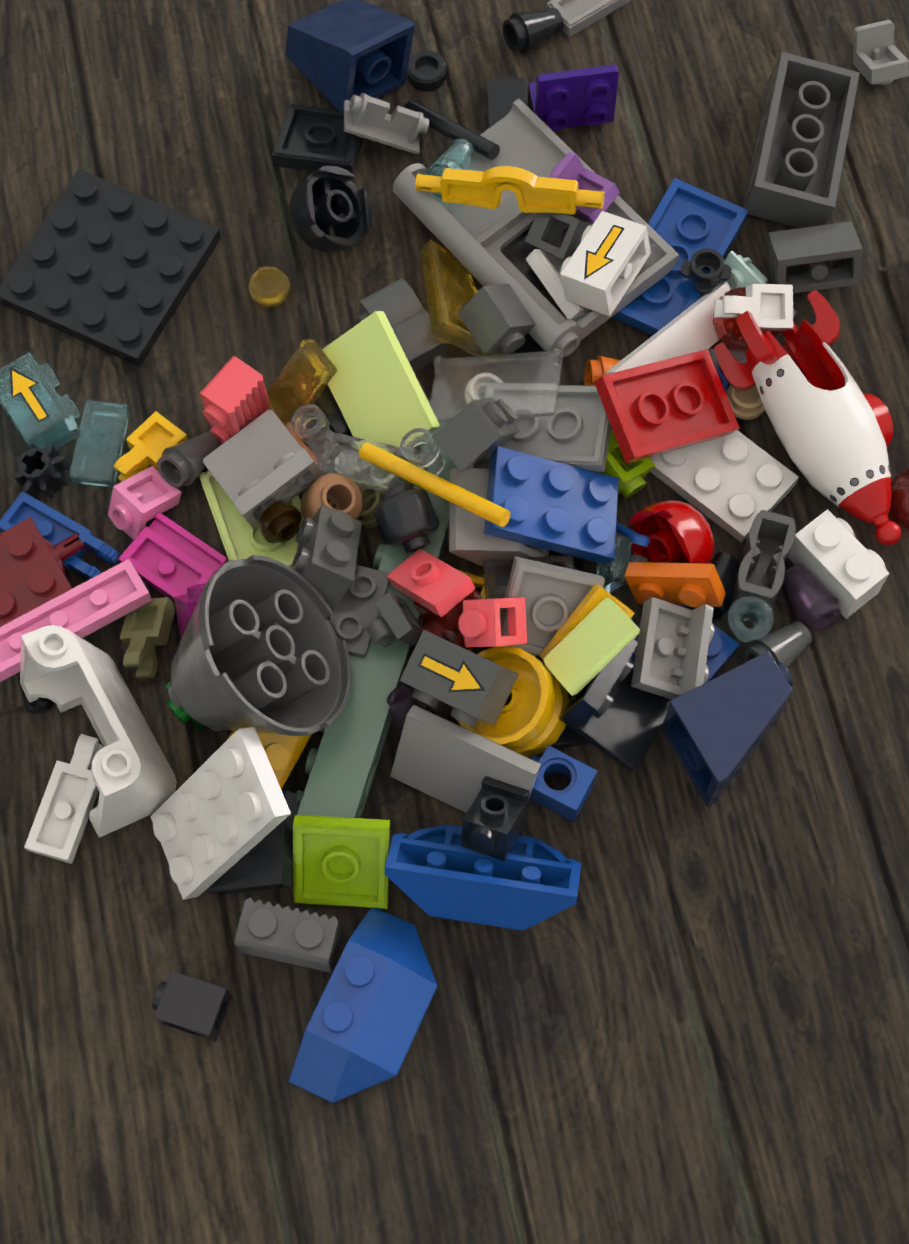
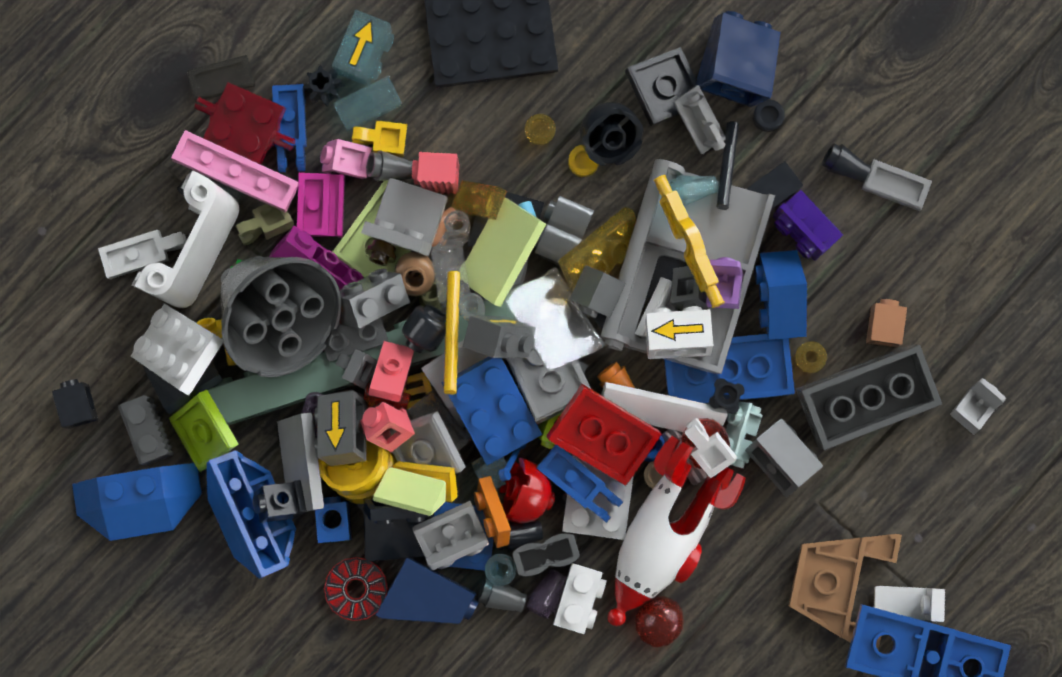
camera: 55 degrees right, 15 degrees up
none -> tile [324,557,388,621]
none -> blue hinge [537,444,623,523]
none -> yellow tile [568,145,599,177]
none -> blue brick [754,250,807,340]
none -> clear yellow plate [795,341,827,373]
none -> nougat brick [866,299,907,348]

